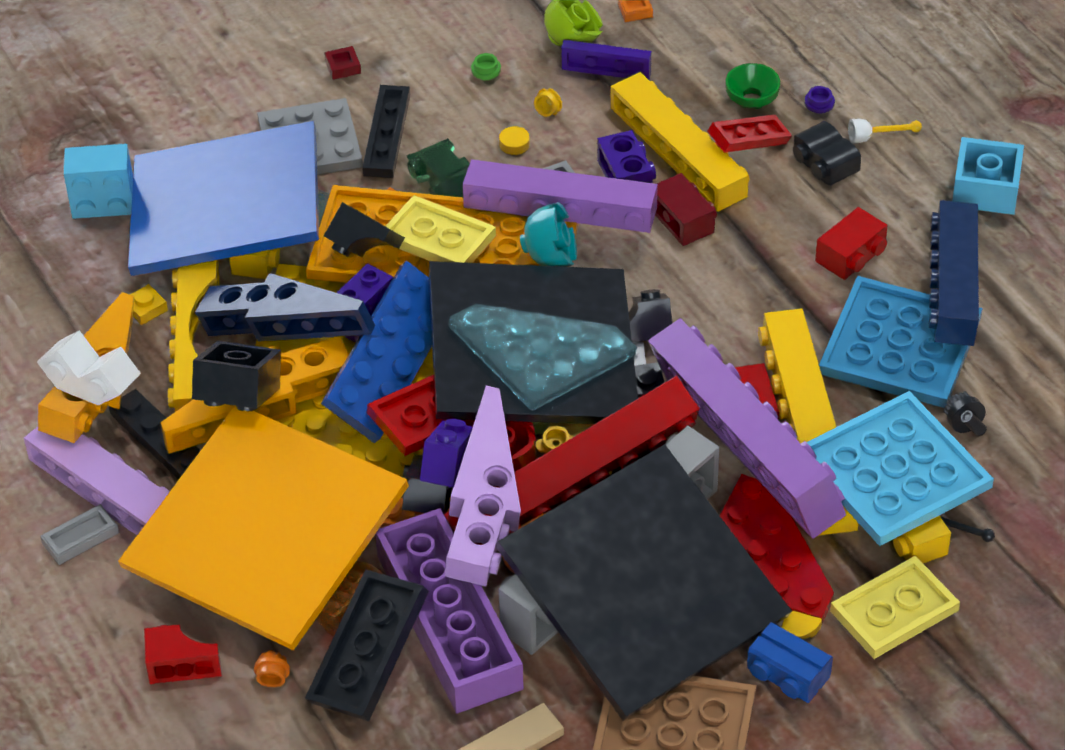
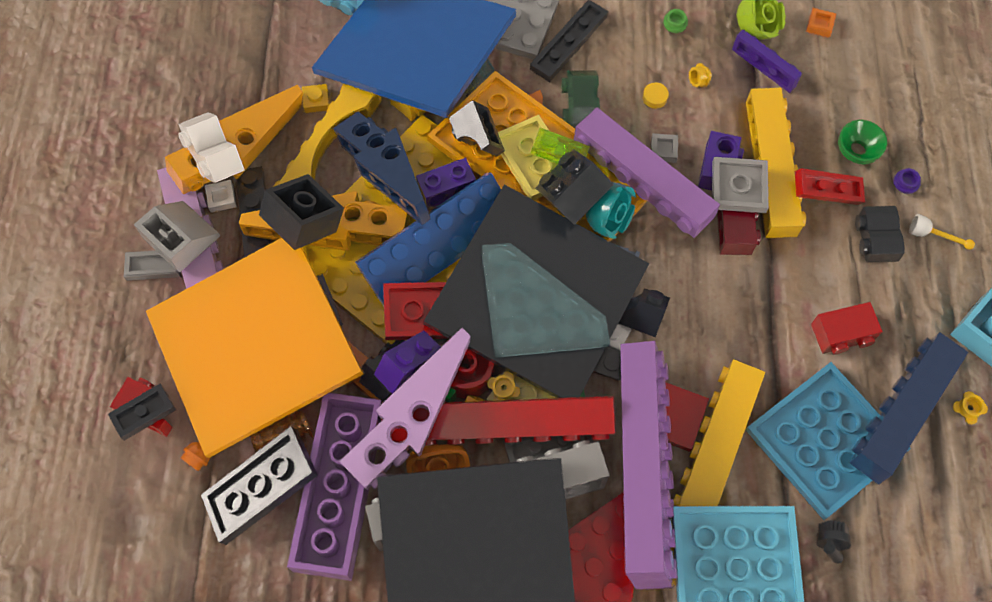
camera: 30 degrees right, 20 degrees up
none -> black plate [108,384,176,441]
none -> light grey slope [134,201,220,273]
none -> white plate [205,180,237,213]
none -> clear neon green plate [530,127,590,164]
none -> black brick [535,149,614,225]
none -> light grey plate [712,157,769,213]
none -> yellow plate [953,391,988,425]

